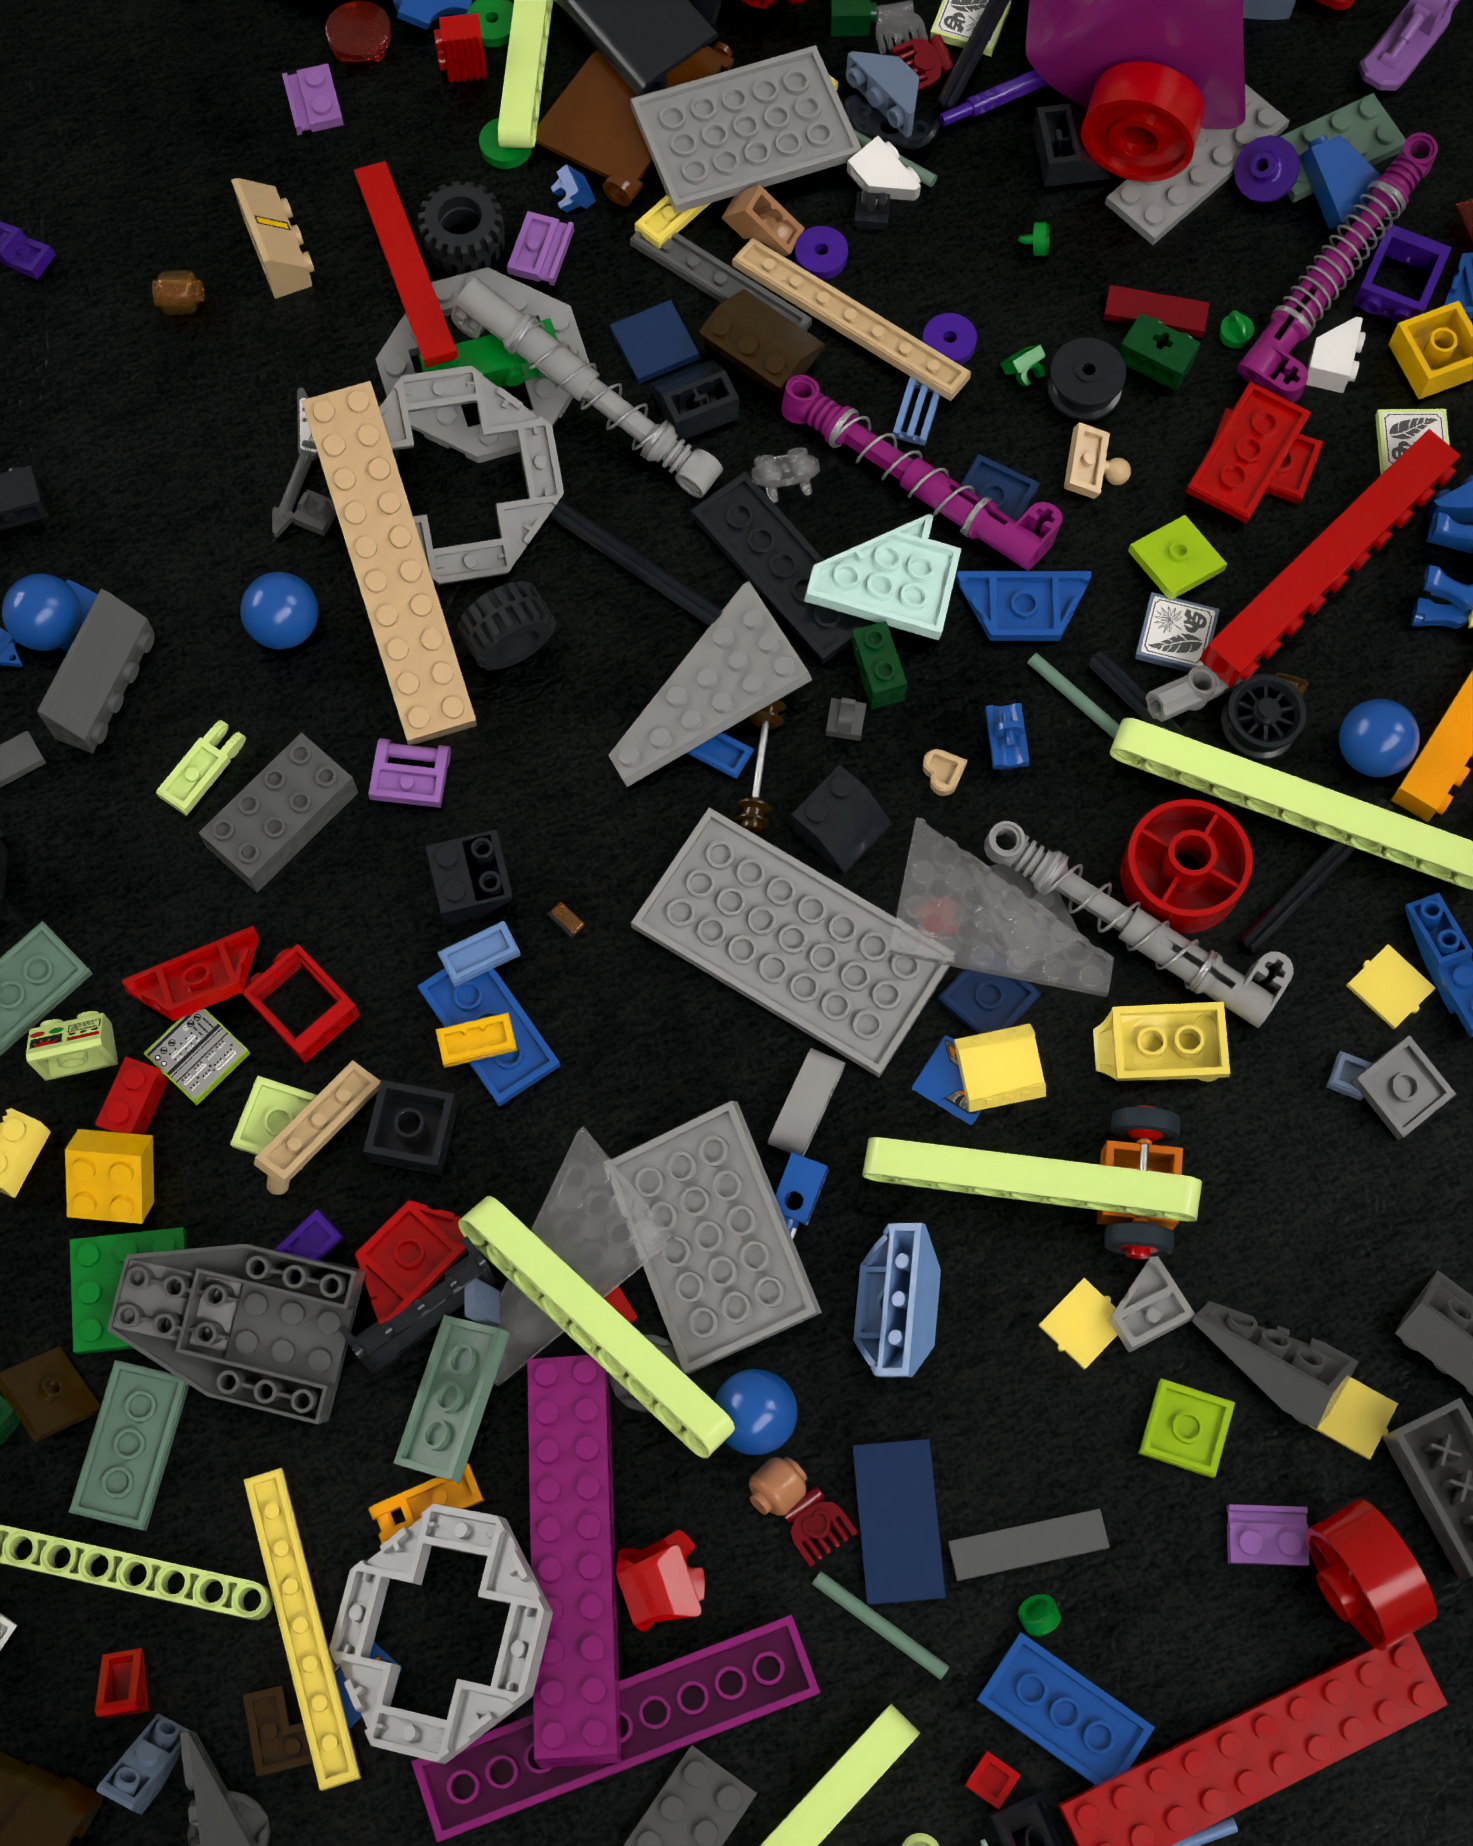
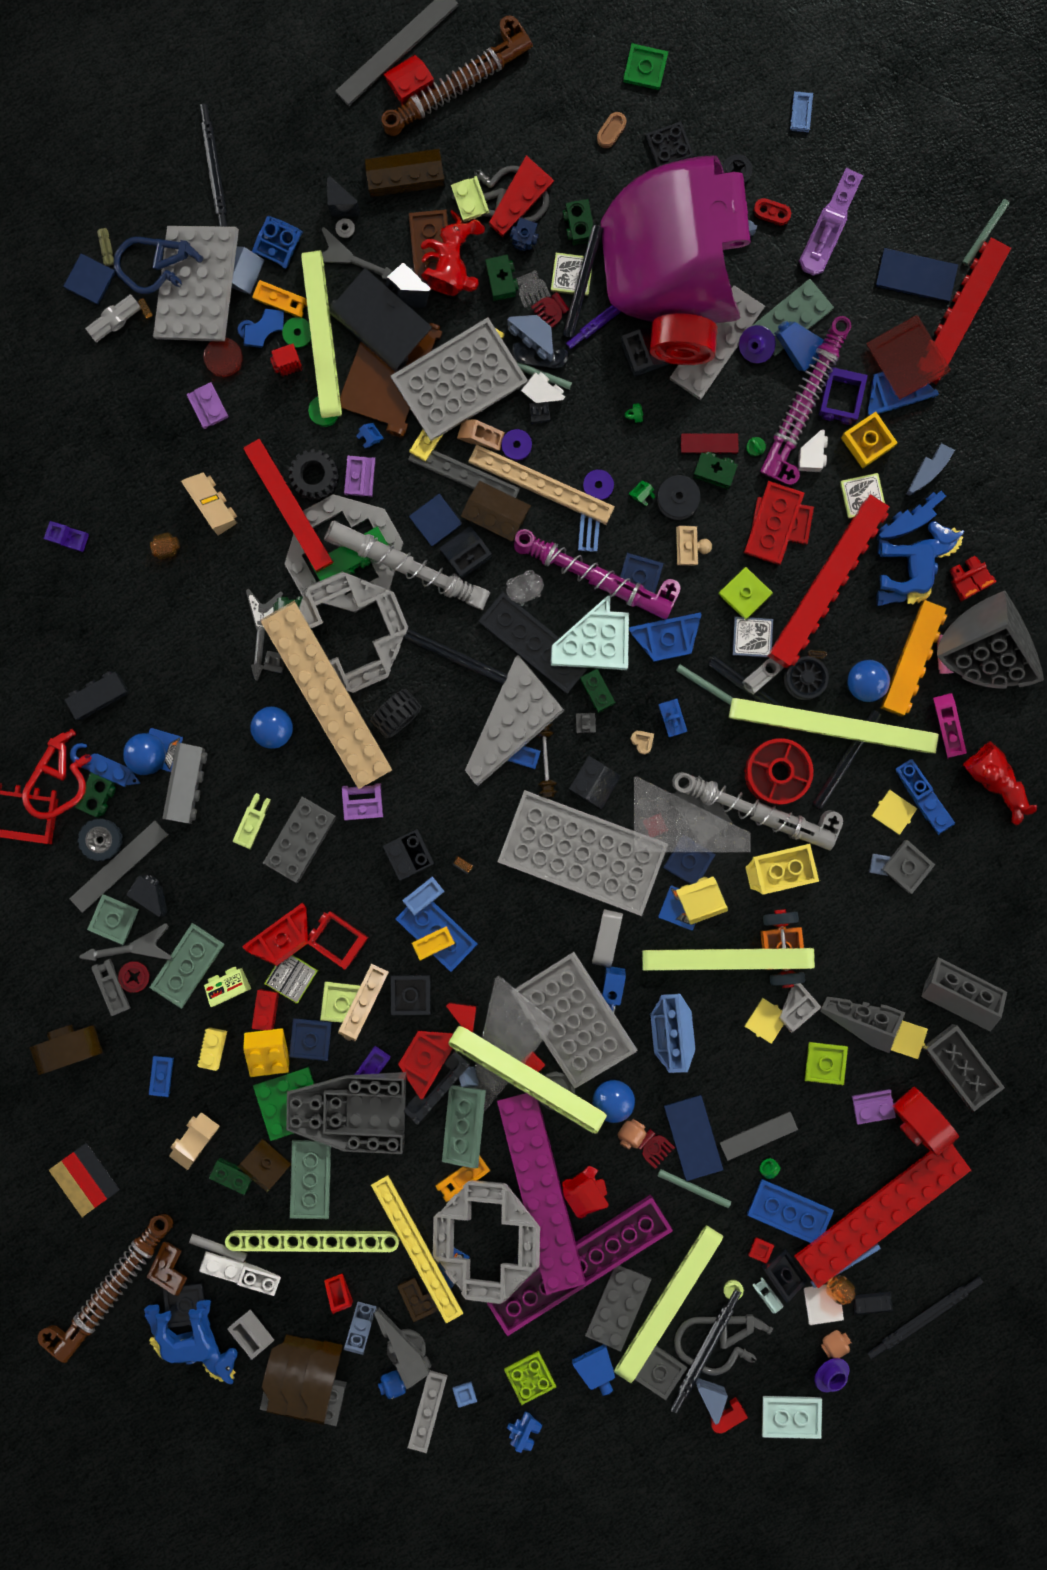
camera: 10 degrees left, 15 degrees up
none -> dark blue tile [289,1018,332,1061]
none -> red slope [446,1003,477,1033]

